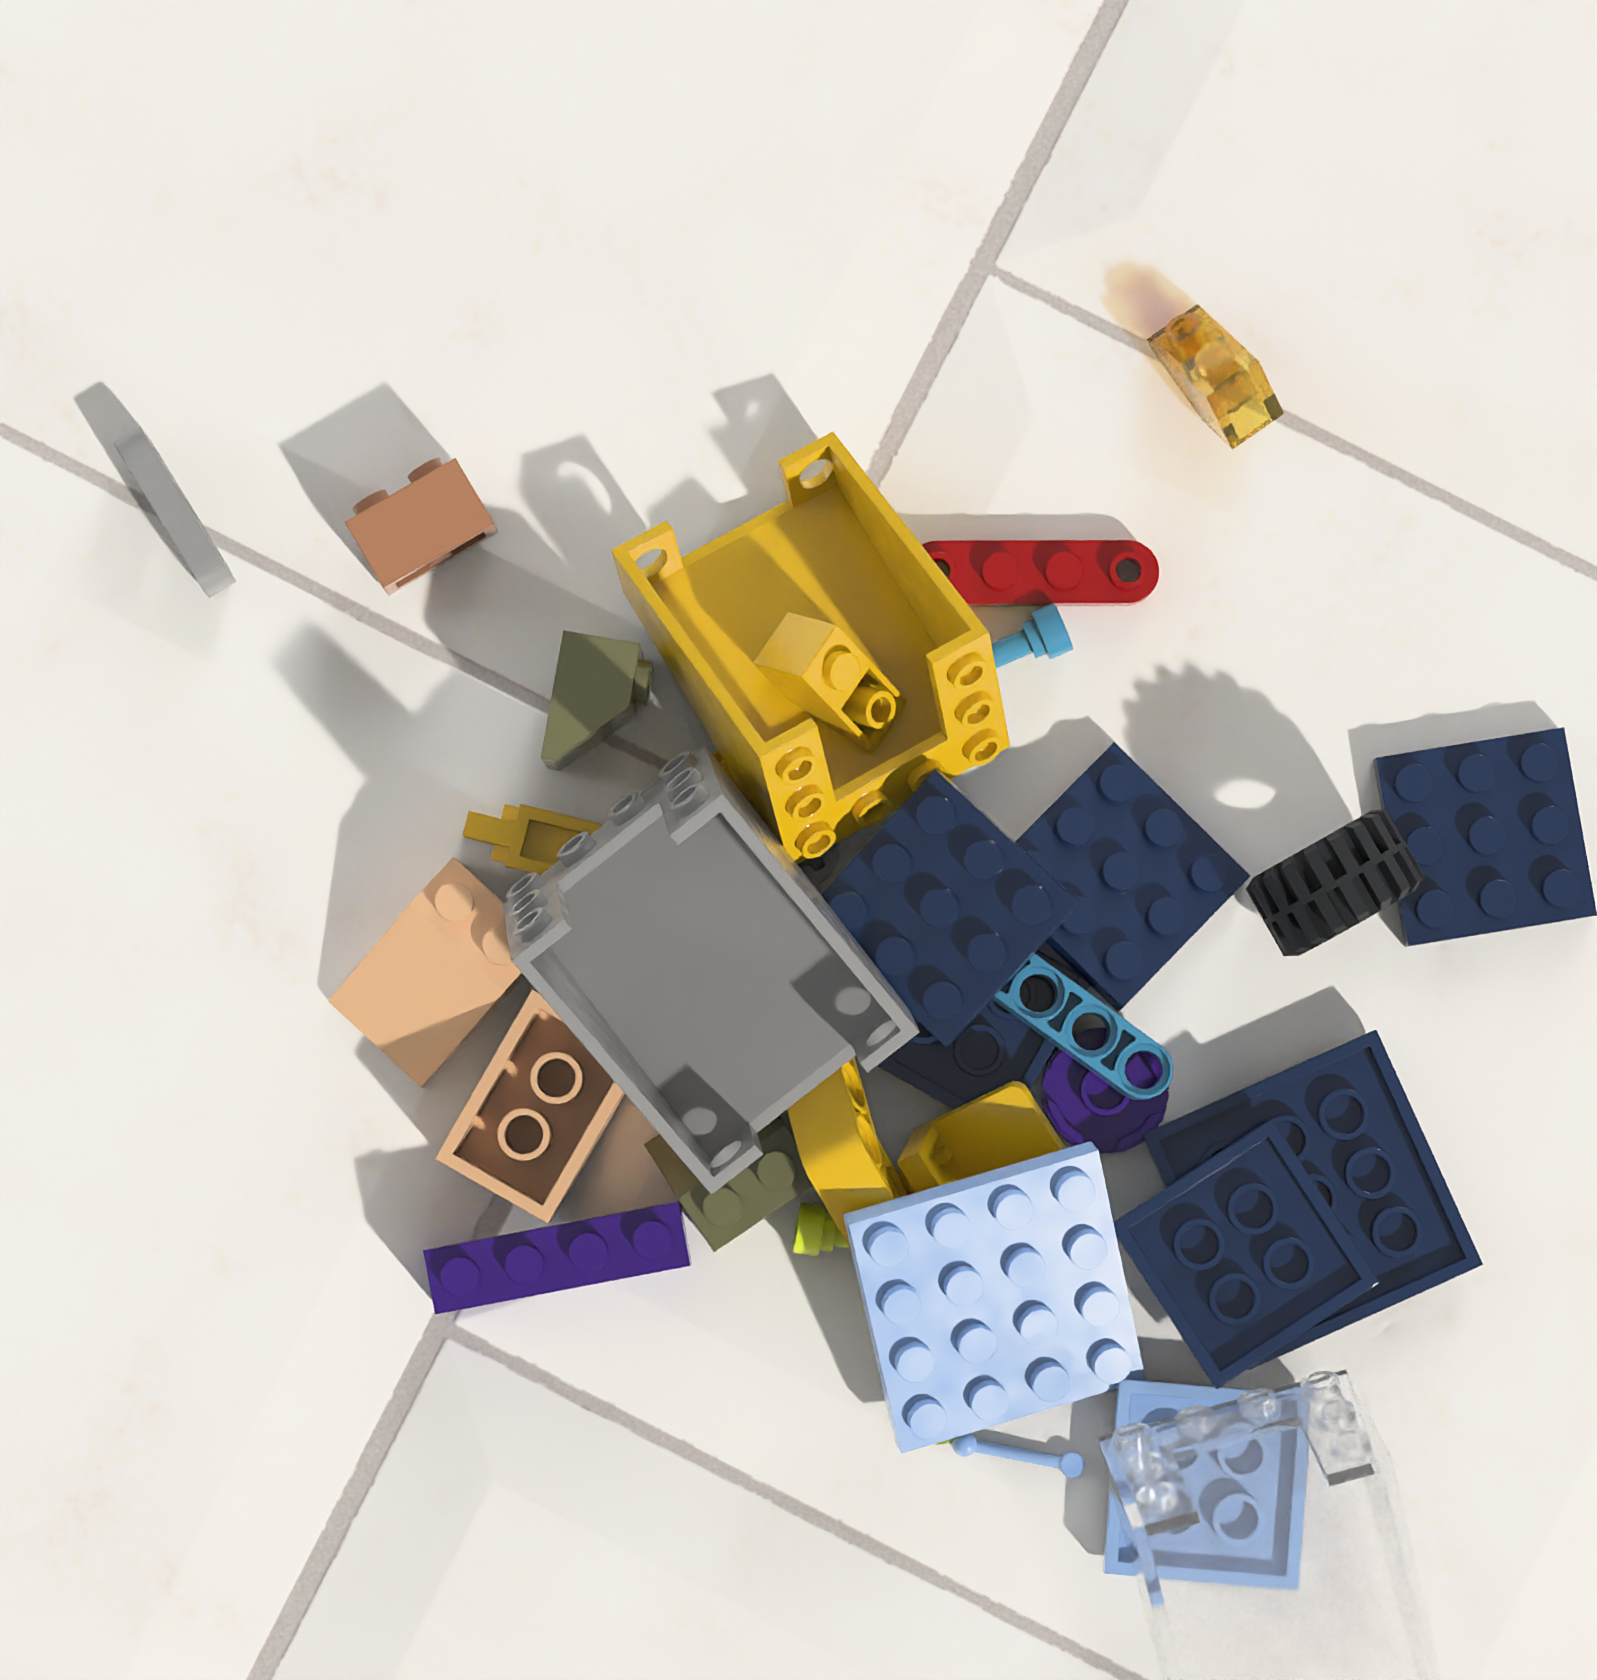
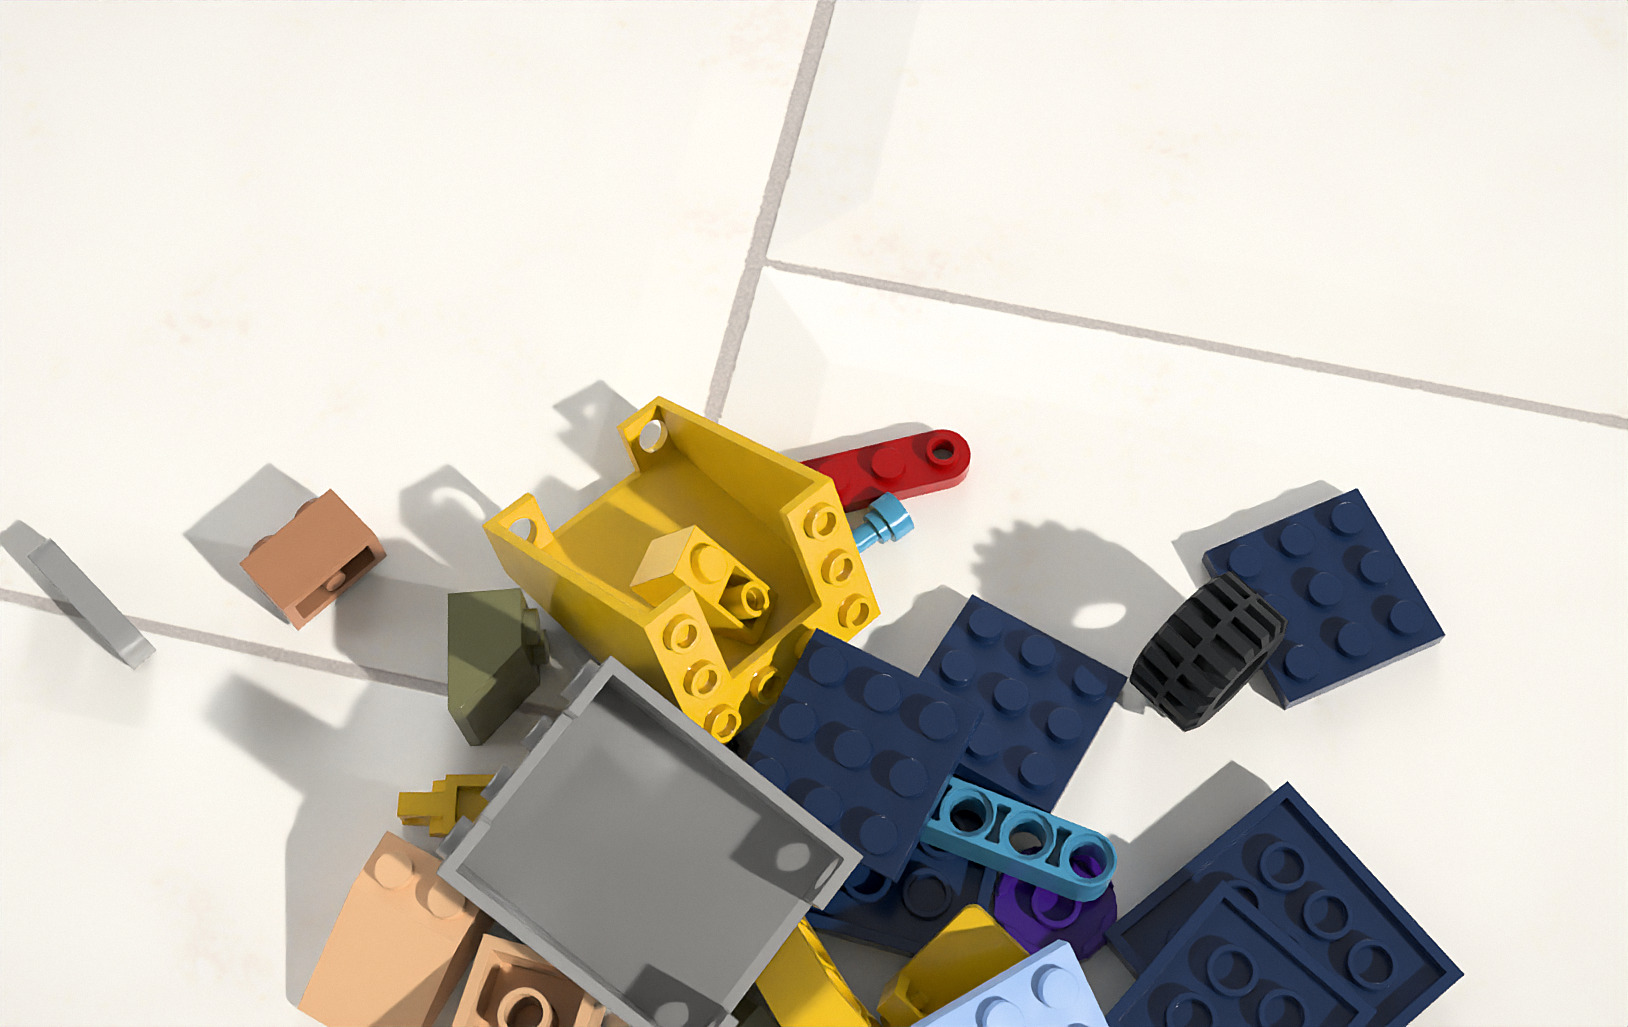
camera: 10 degrees left, 20 degrees down
clear yellow slope [1146,304,1284,450] -> none

